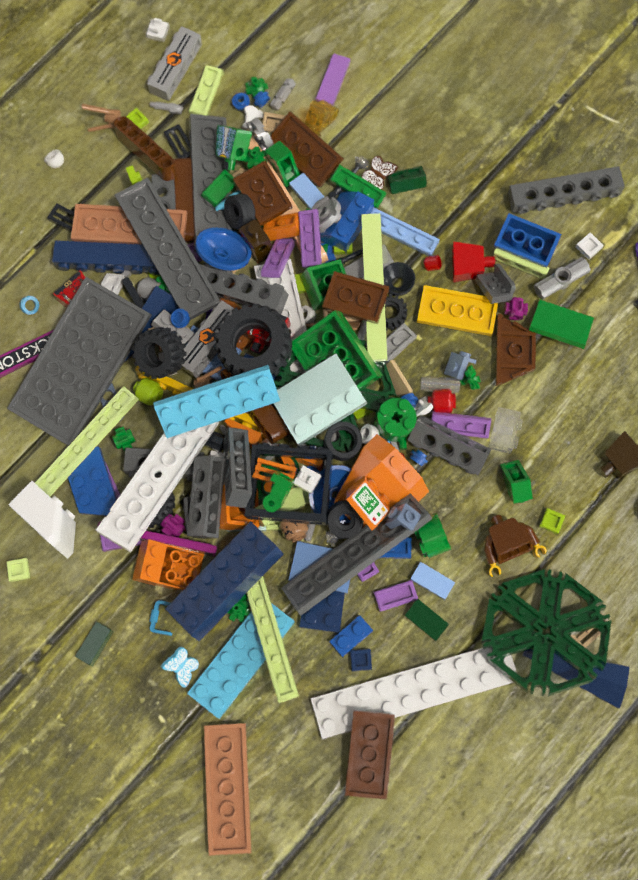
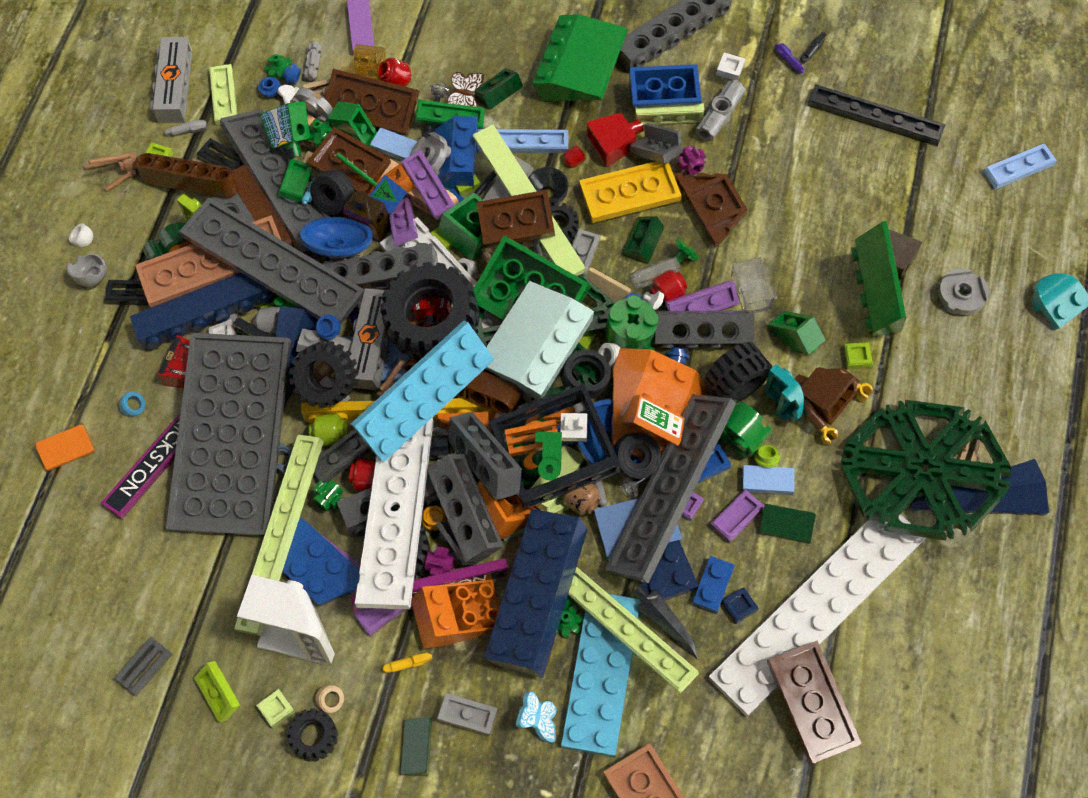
camera: 30 degrees left, 10 degrees down
white tile [146,18,169,42] -> none
dark azure piece [149,601,172,636] -> none
sand blue bracket [385,503,421,531] -> none
sand blue bracket [444,351,477,380] -> none
green tile [529,299,594,349] -> none
none -> light grey hair [67,254,107,287]
none -> dark green animal [143,222,193,260]
none -> black tyre [286,708,338,762]
none -> dark grey tile [314,429,371,483]
none -> tan piece [315,685,344,713]
none -> piece [336,153,407,215]
none -> red head [348,459,376,492]
none -> red head [377,58,412,87]
none -> yellow piece [382,653,432,673]
none -> light orange plate [421,506,447,531]
none -> light grey plate [437,693,498,737]
none -> green slope [532,14,628,101]
none -> dark green slope [622,216,664,263]
none -> black bar [633,584,697,659]
none -> black tyre [704,342,773,403]
none -> lime plate [754,445,780,468]
none -> teal slope [764,364,804,423]
none -> green slope [851,221,907,338]

